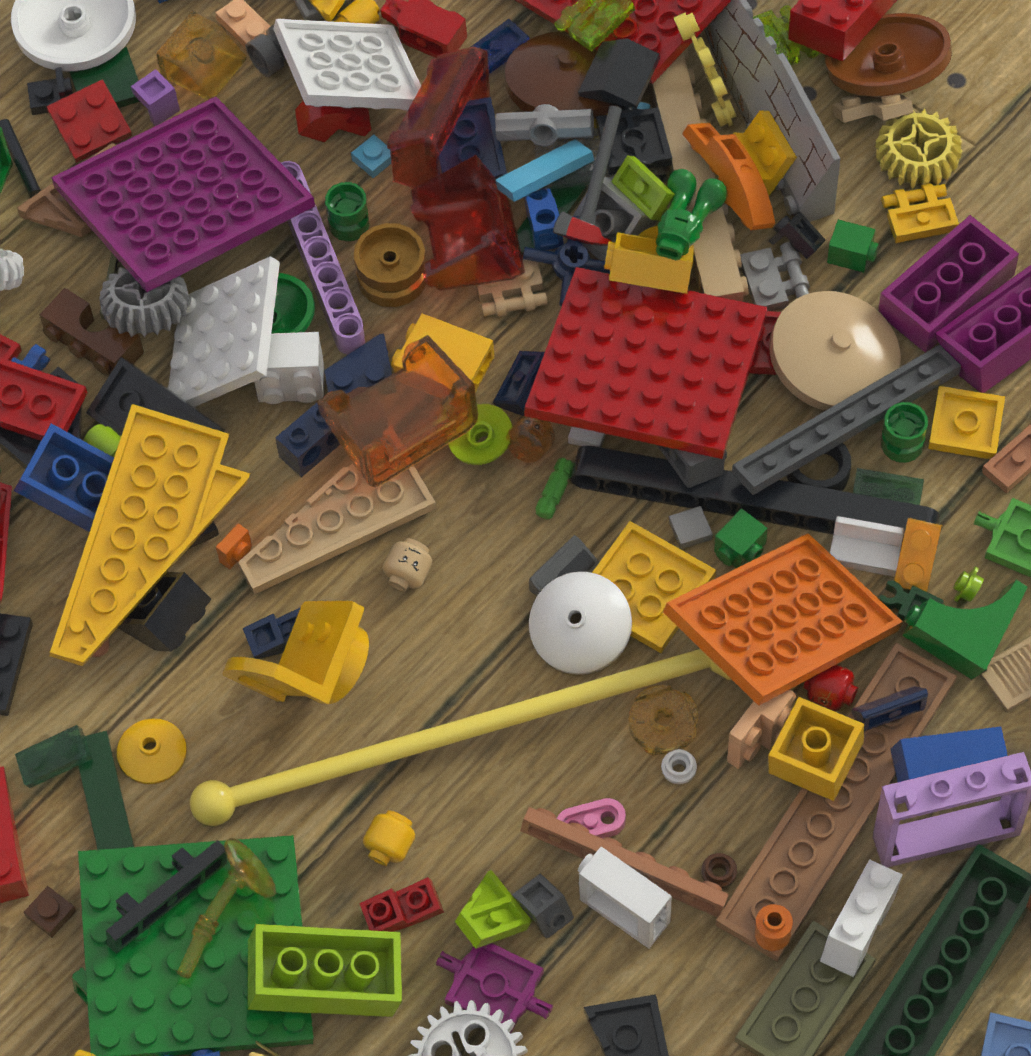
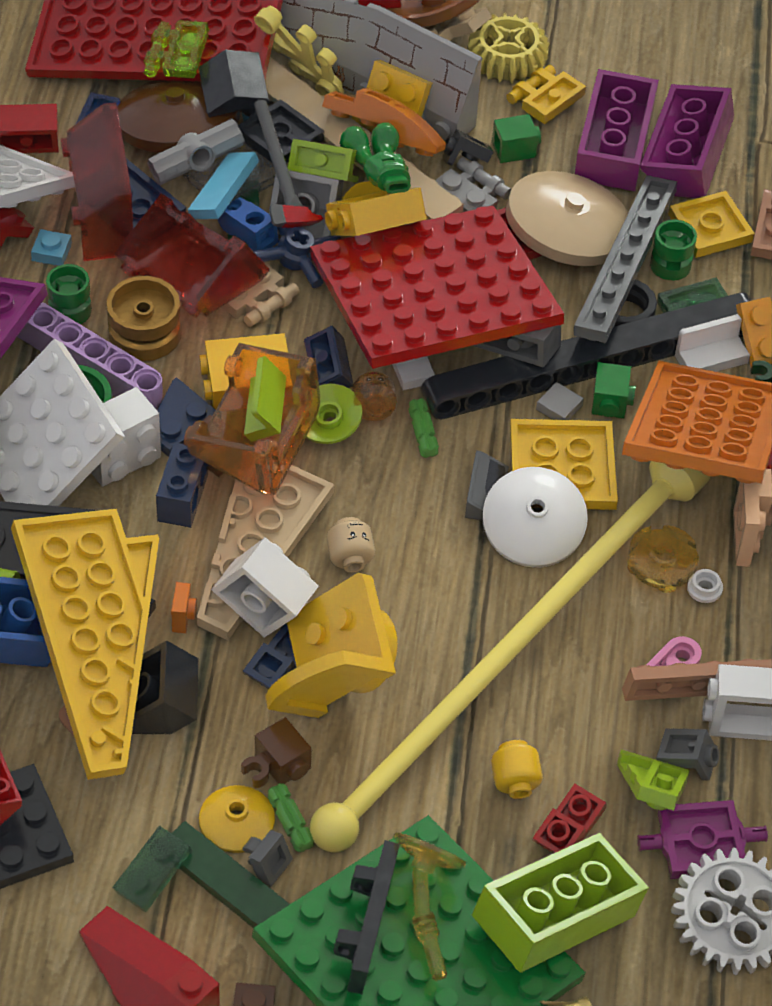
camera: 40 degrees left, 10 degrees down
none -> white brick [211,537,319,638]
none -> reddish brown brick [241,717,312,789]
none -> dark grey tile [242,830,293,887]
none -> lime panel [244,356,287,442]
none -> bright green axle [268,783,314,852]

